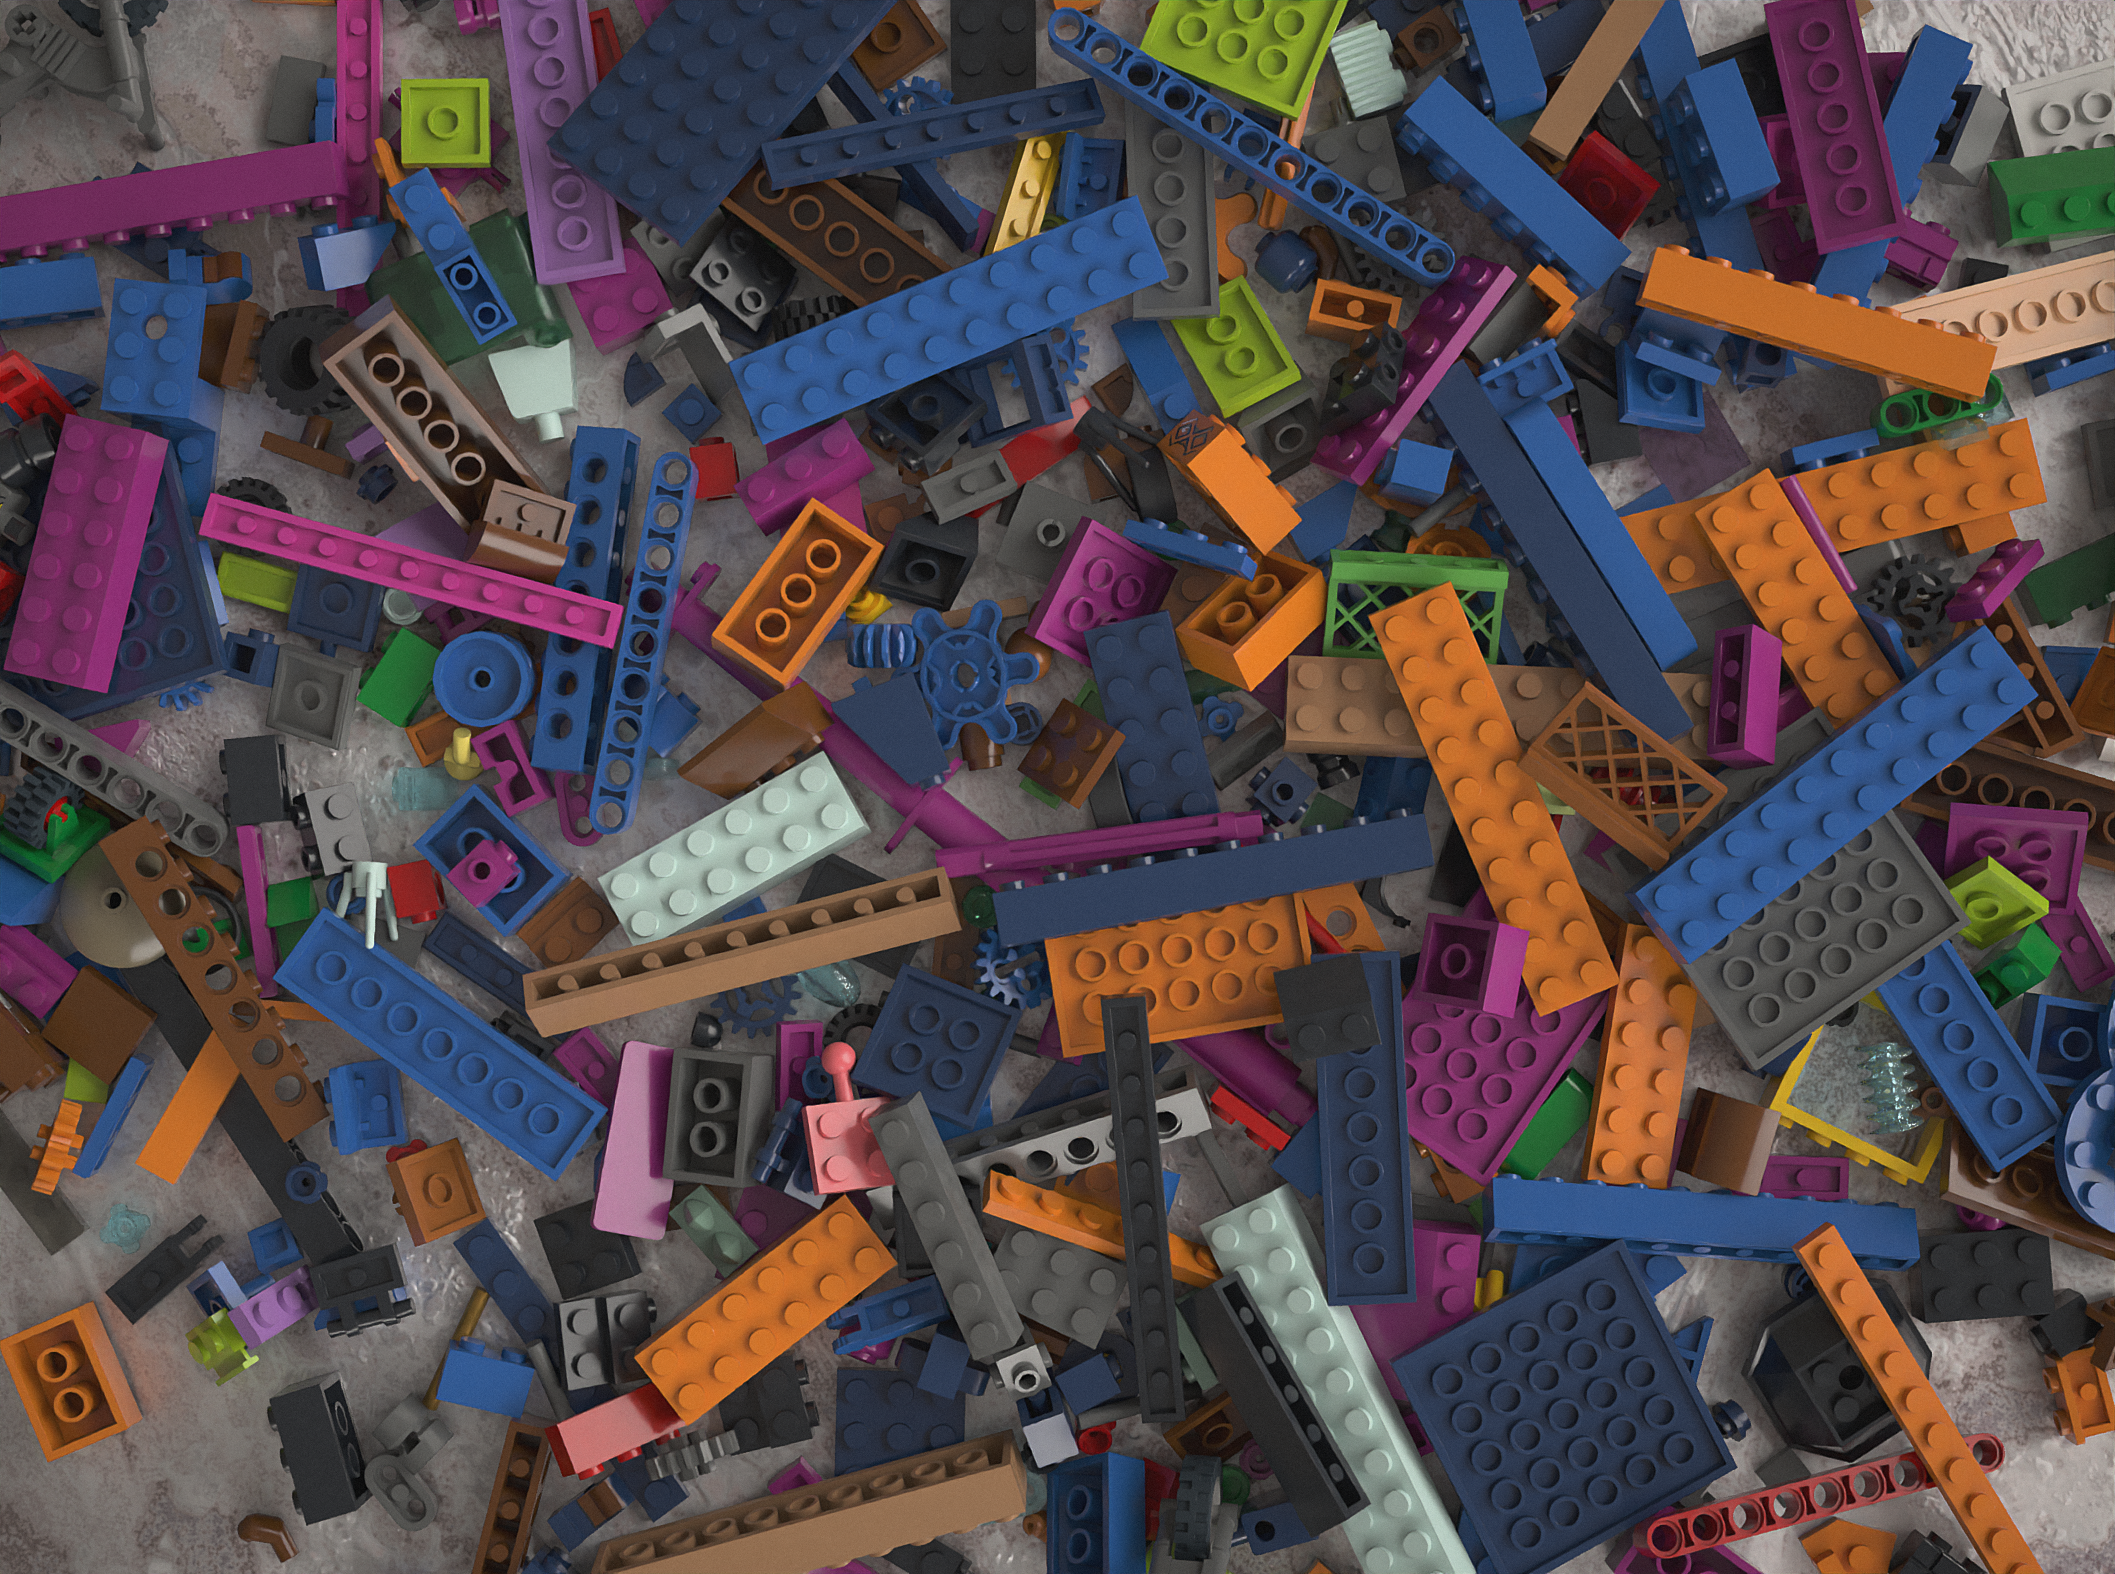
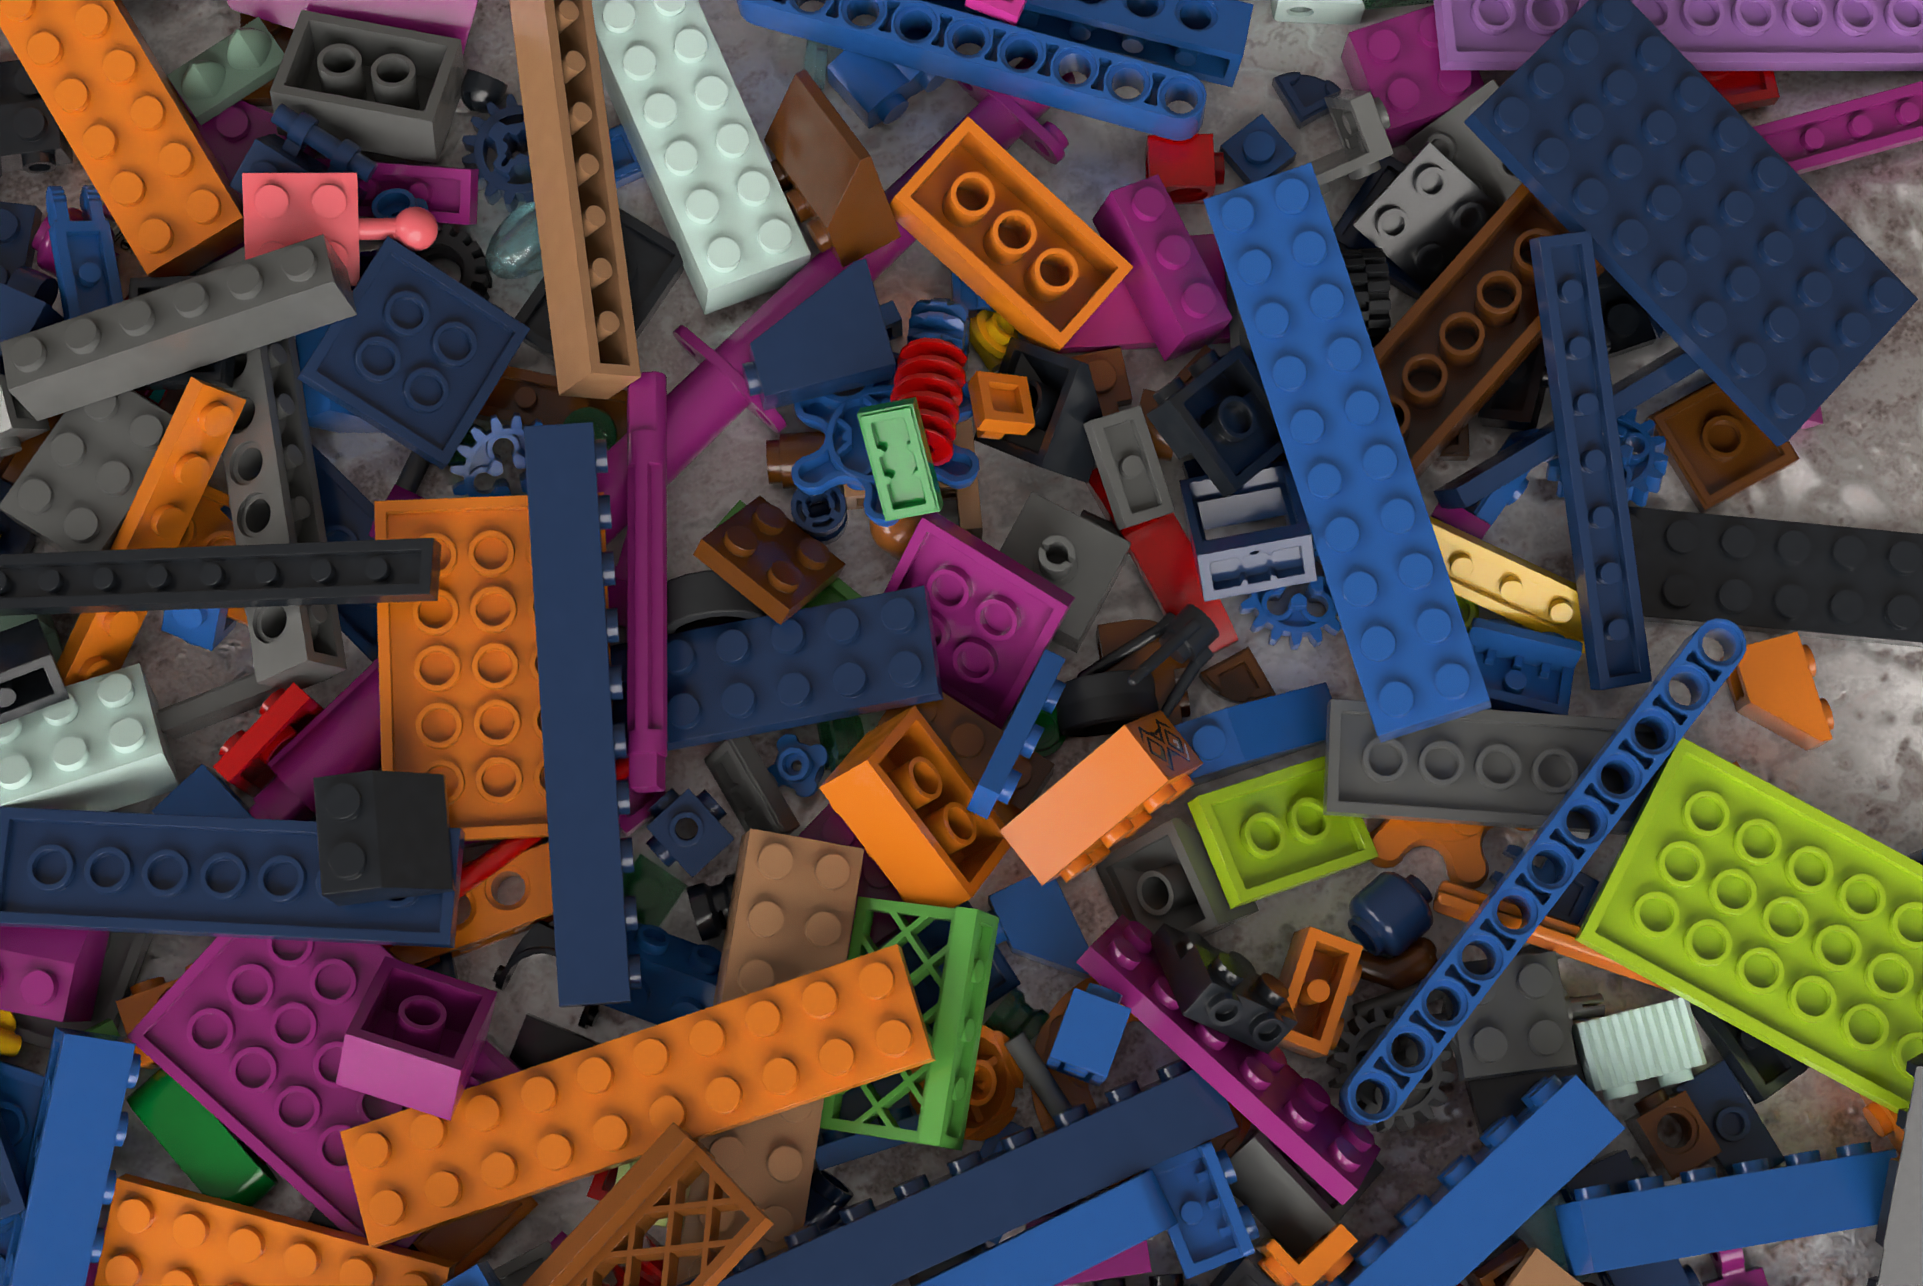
camera: 95 degrees right, 10 degrees down
none -> plate [857,397,944,521]
none -> red piece [890,337,967,466]
none -> orange tile [967,371,1035,440]

